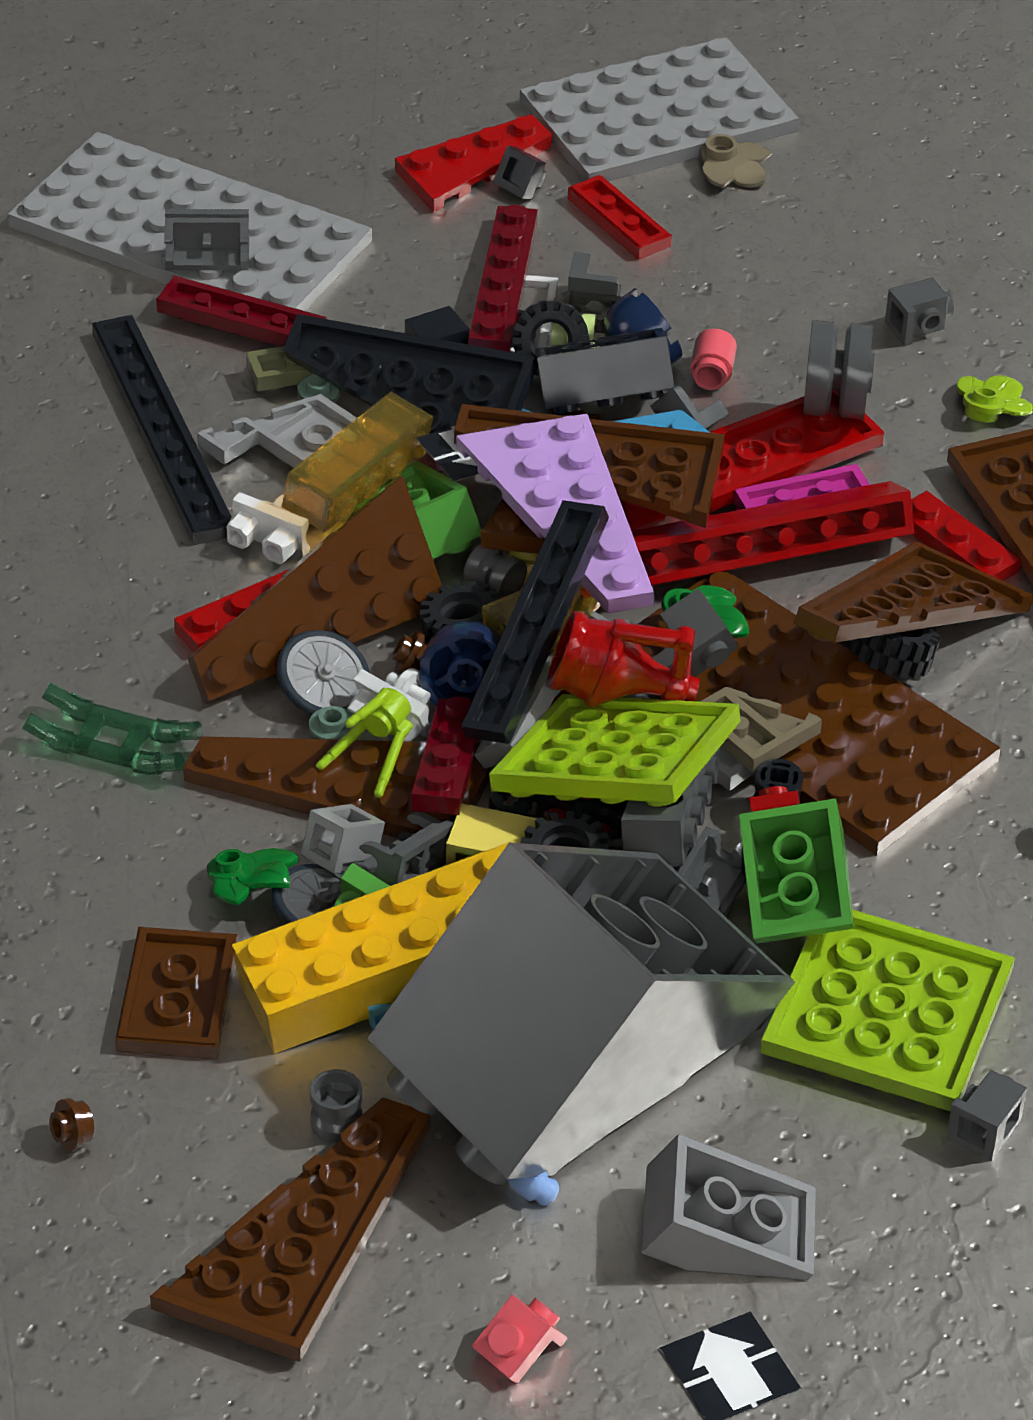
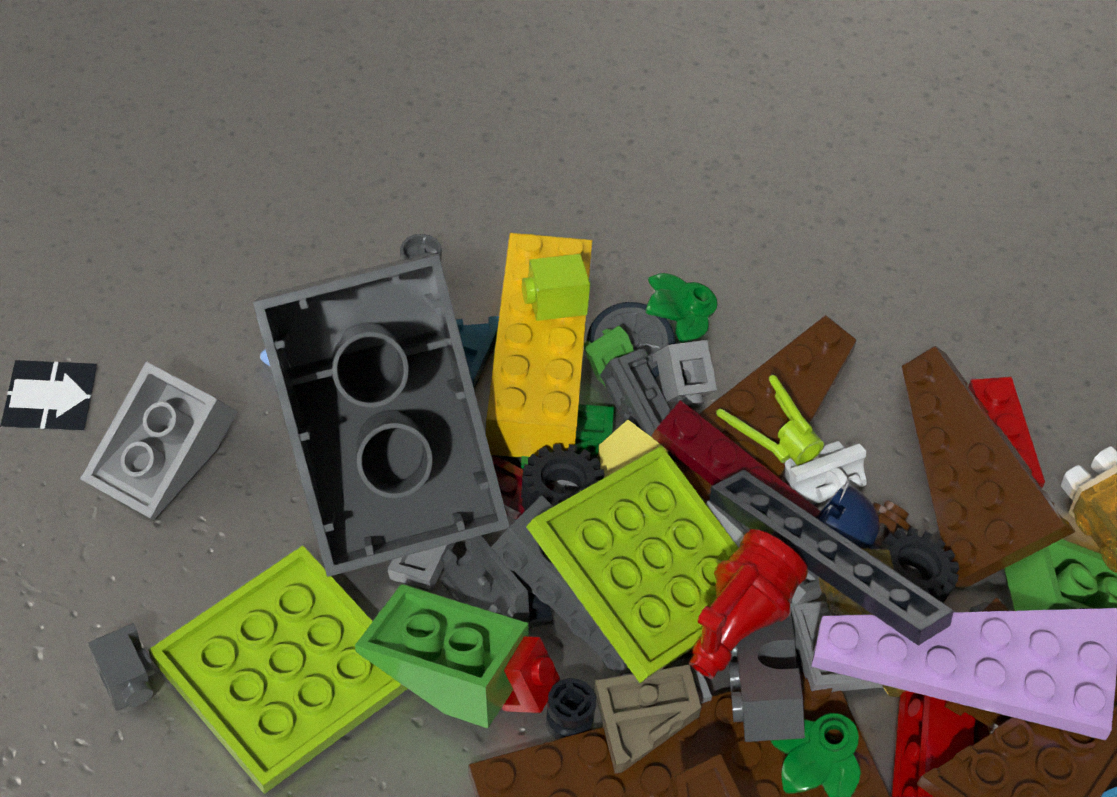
camera: 115 degrees right, 10 degrees up
clear green piece [22,682,203,775] -> none
reddish brown plate [49,1098,95,1151] -> none
reddish brown tile [115,927,238,1059] -> none
reddish brown wing [150,1097,431,1362] -> none
light grey wheel [277,630,370,716] -> none
sand green plate [309,706,354,740] -> none
coral bracket [471,1294,568,1384] -> none
none -> lime brick [522,254,590,321]

